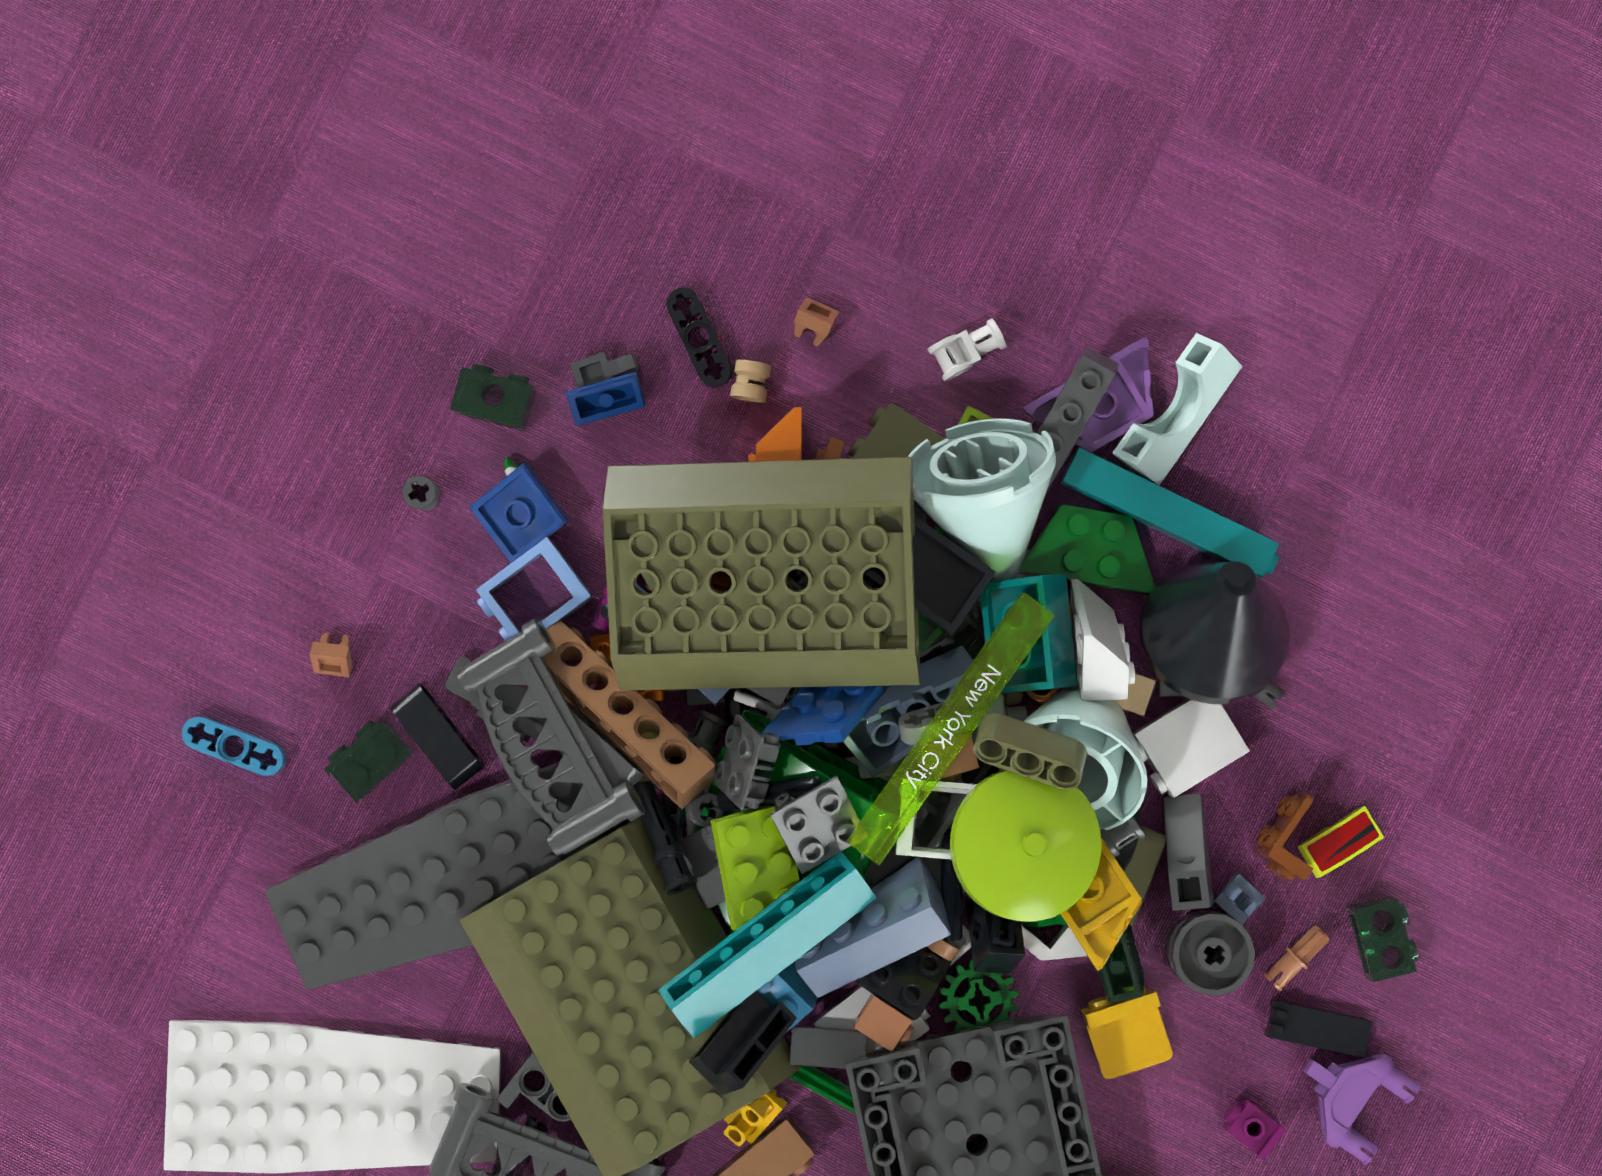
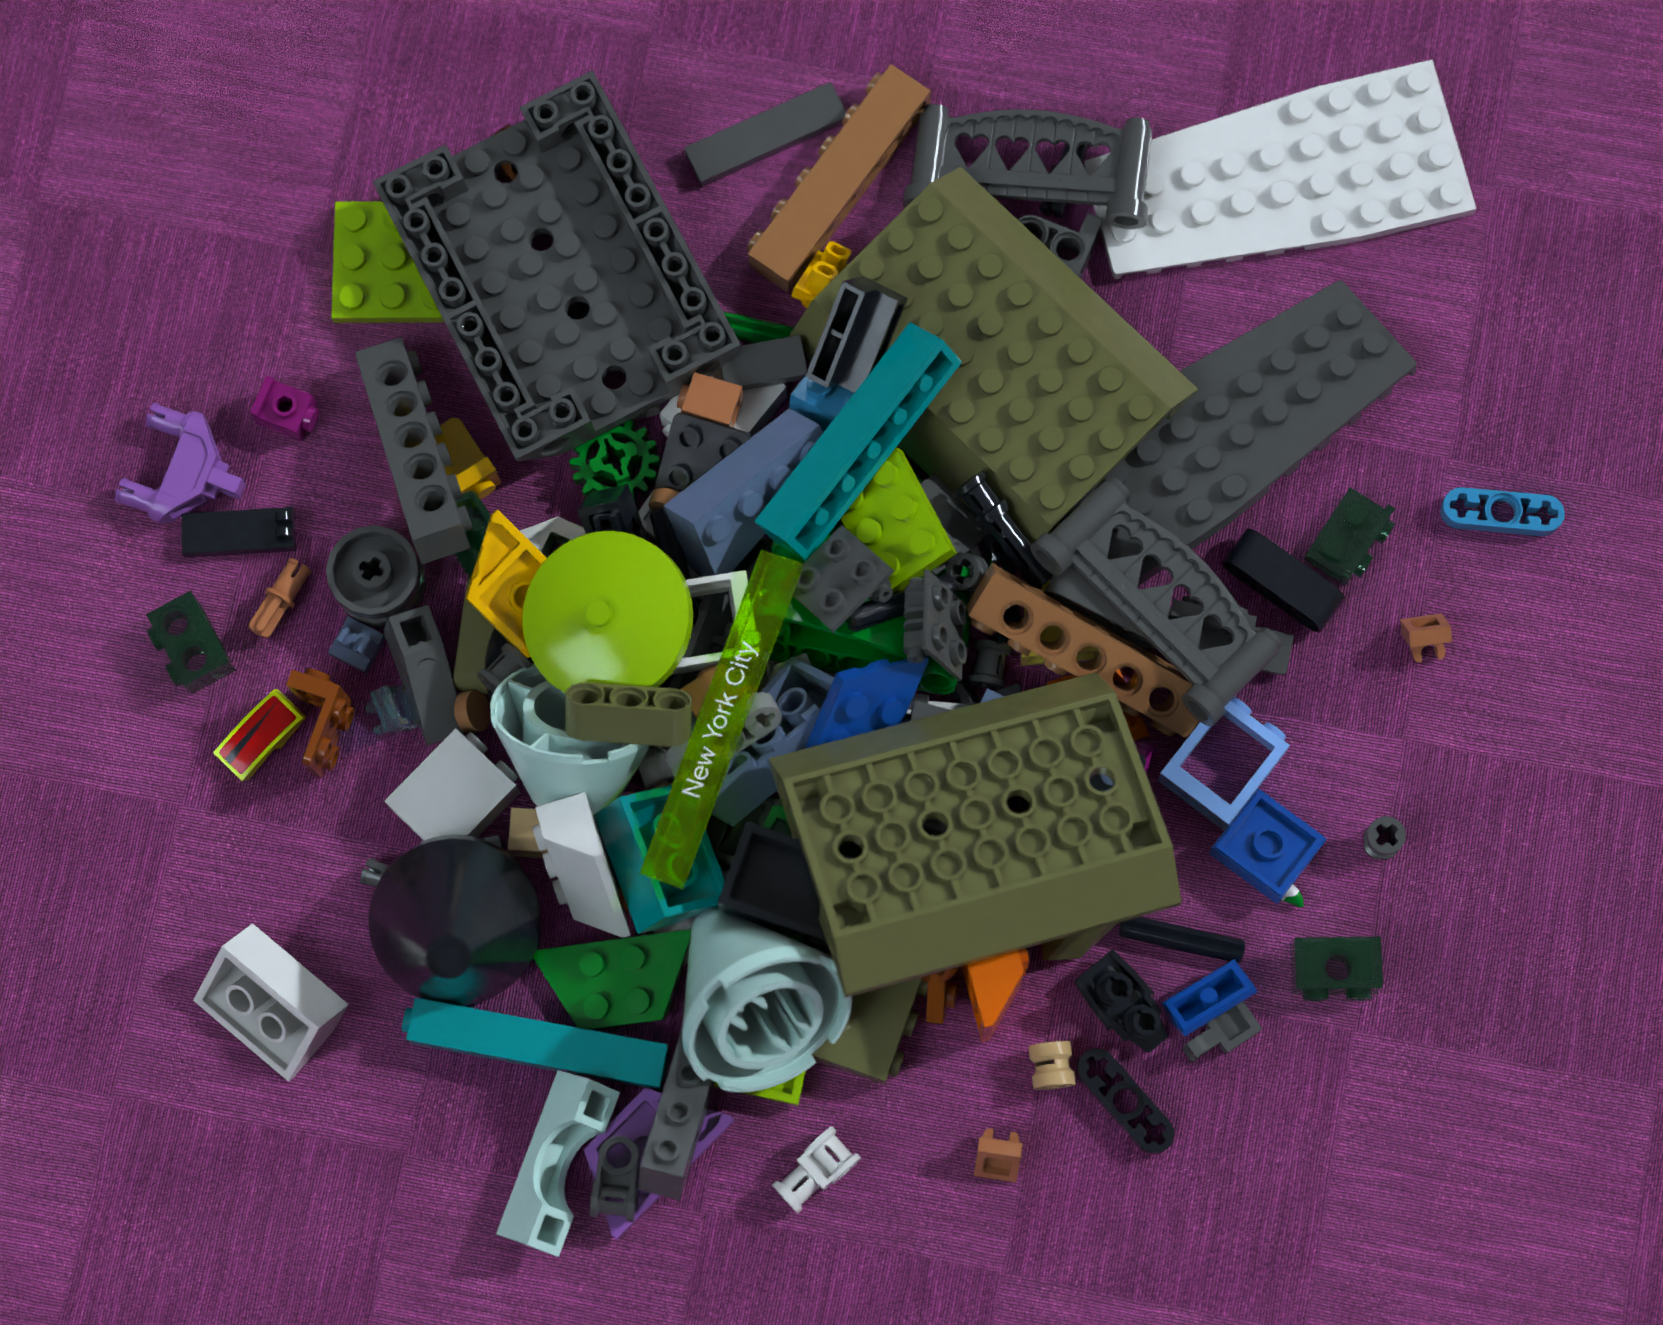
camera: 160 degrees right, 10 degrees down
none -> white slope [193,923,349,1082]
none -> dark grey brick [355,337,473,564]
none -> clear light blue tile [365,686,419,734]
none -> medium nougat tile [454,689,491,733]
none -> dark grey piece [590,1136,641,1222]
none -> black connector [1073,949,1168,1053]
none -> black axle [1119,917,1245,963]

